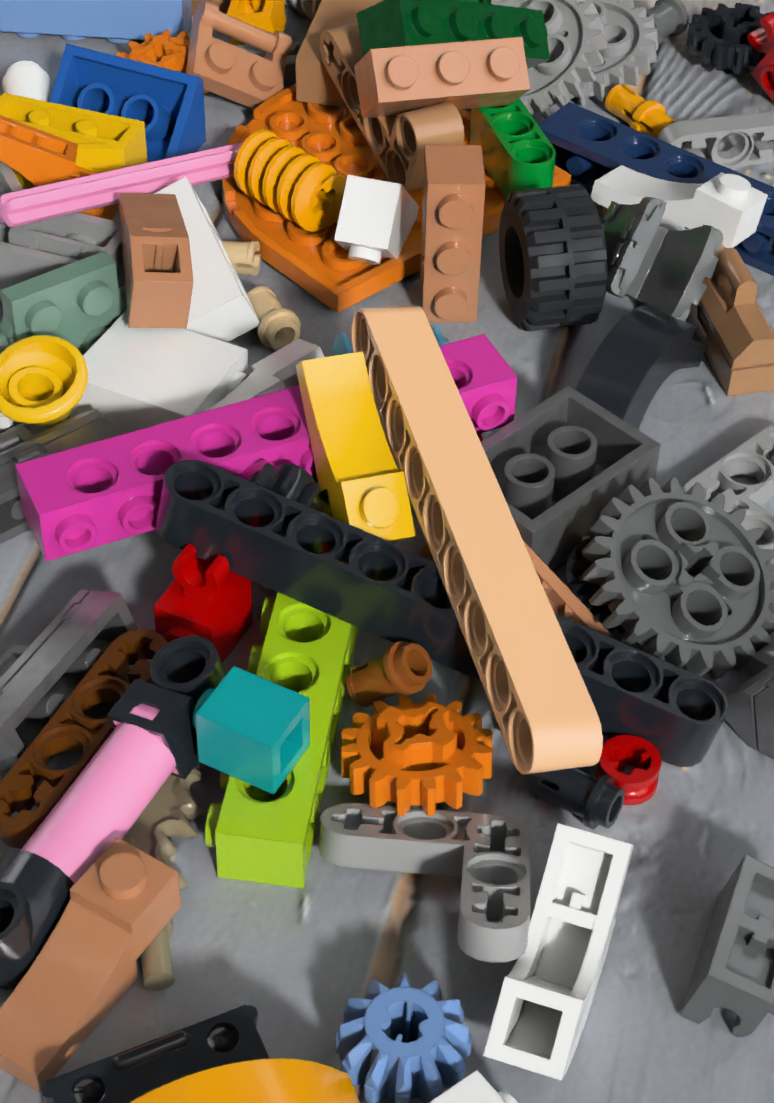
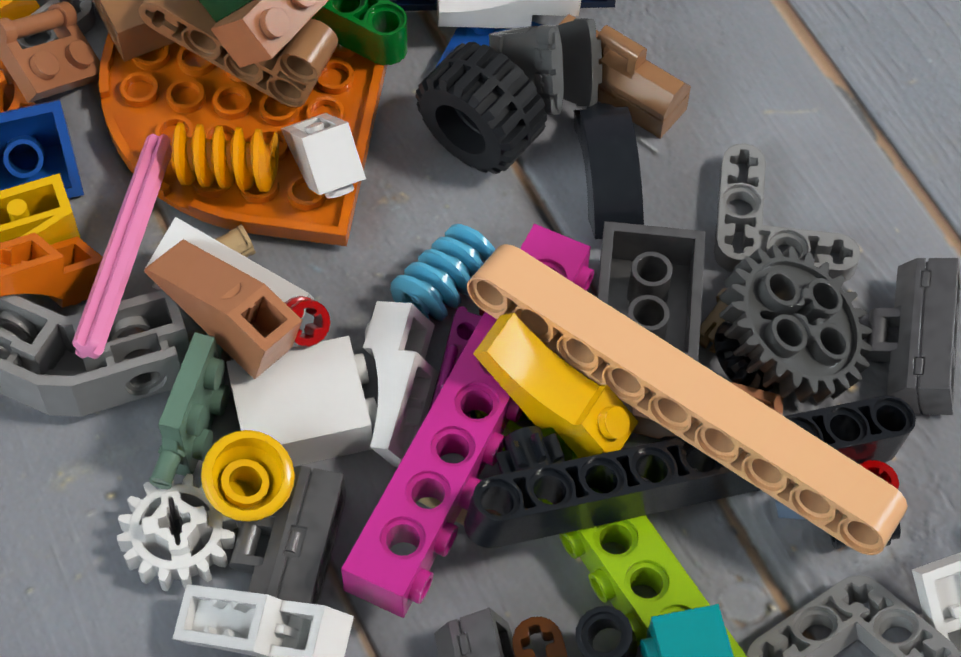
camera: 40 degrees left, 15 degrees up
red brick [153,543,253,663] -> none
tan pin [247,286,301,351] -> none
orange gear [340,694,493,816] -> none
dark orange pin [346,641,432,707] -> none
nougat brick [419,145,486,322] -> none
none -> red bush [285,296,331,346]

